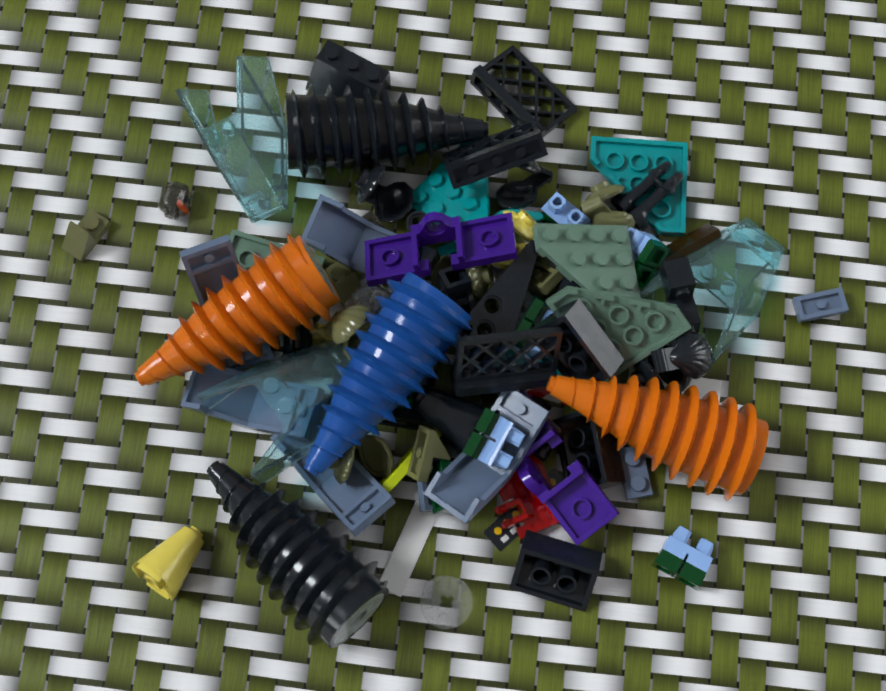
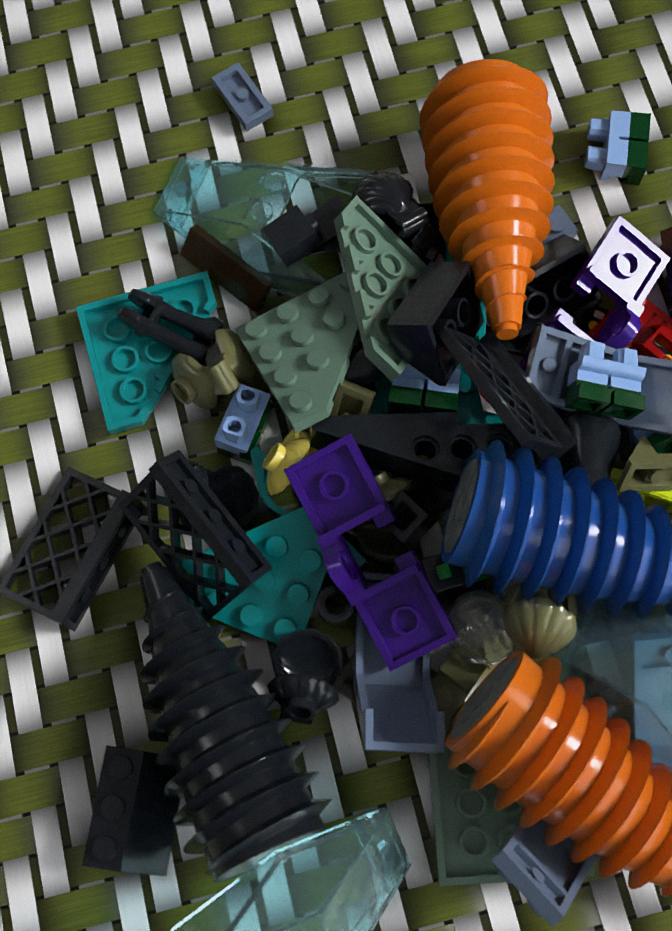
camera: 110 degrees left, 0 degrees up
dark green hips [628,227,671,288] -> none

